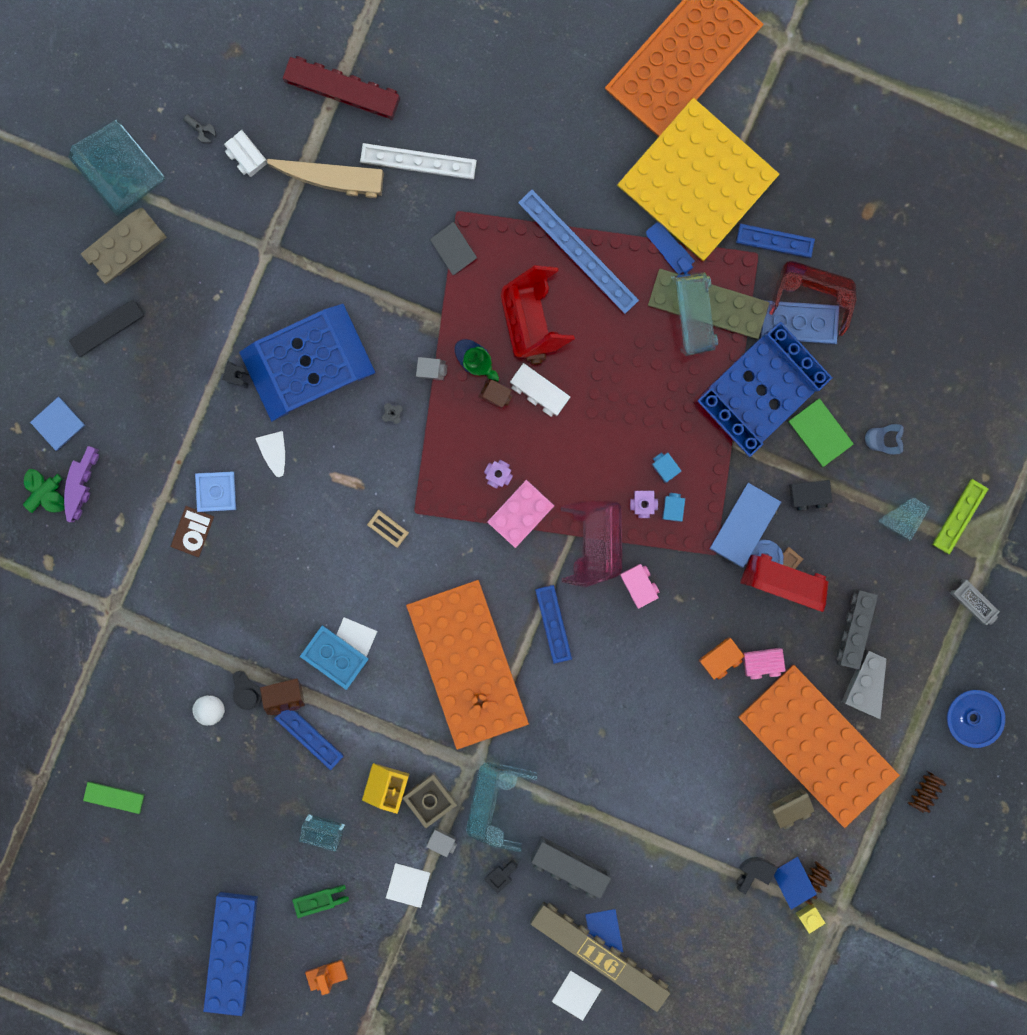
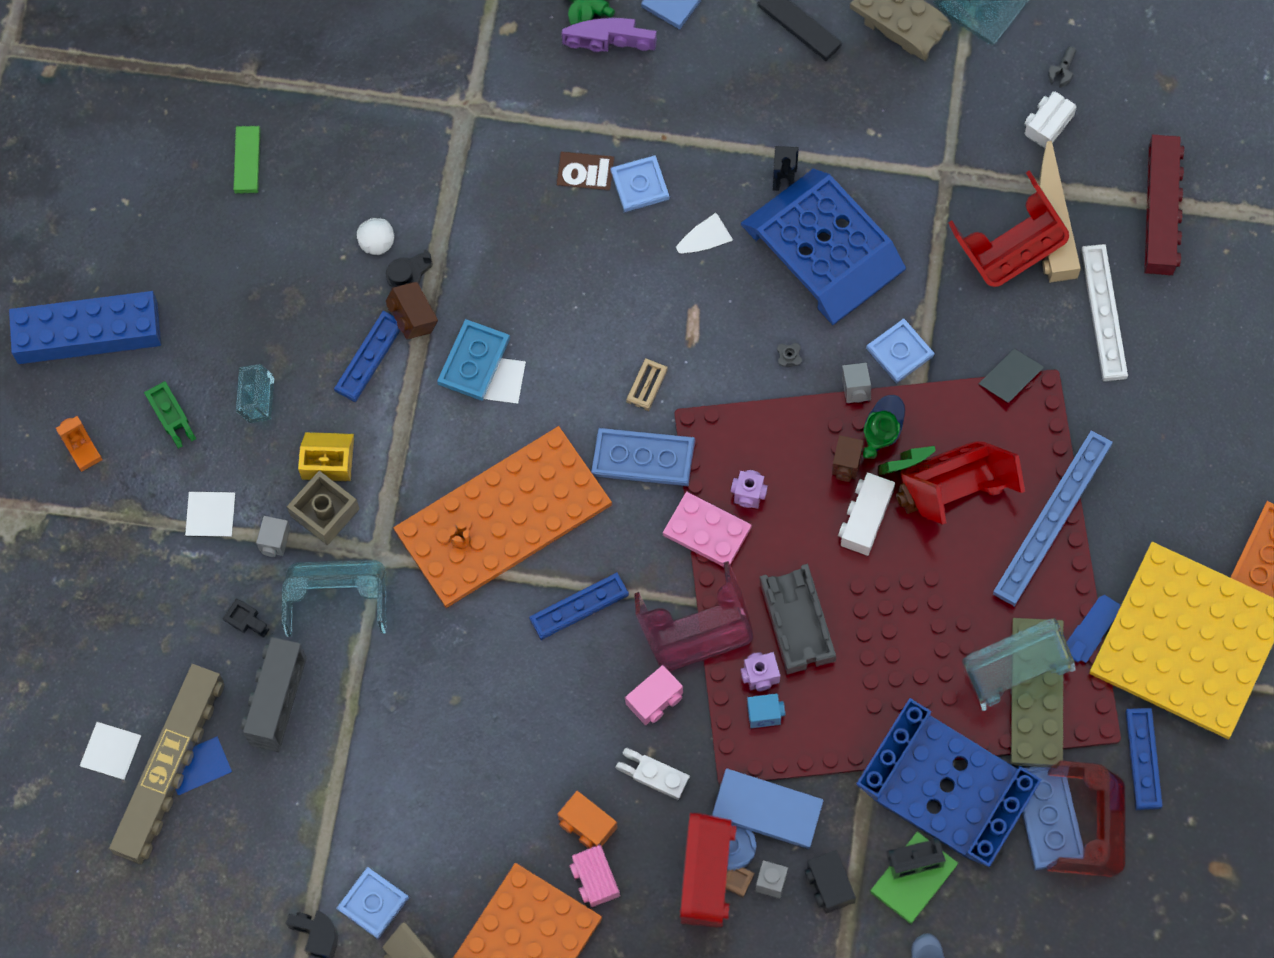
camera: 80 degrees right, 20 degrees down
dark azure brick [651,452,681,483] -> none
none -> light blue tile [336,867,409,939]
none -> medium blue tile [591,428,695,486]
none -> white hinge [615,748,690,800]
none -> light grey brick [755,861,788,898]
none -> dark grey piece [759,564,836,674]
none -> light blue tile [866,318,934,384]
none -> green slope [878,446,936,475]
none -> black hinge [886,838,946,879]
none -> red windscreen [948,170,1069,287]

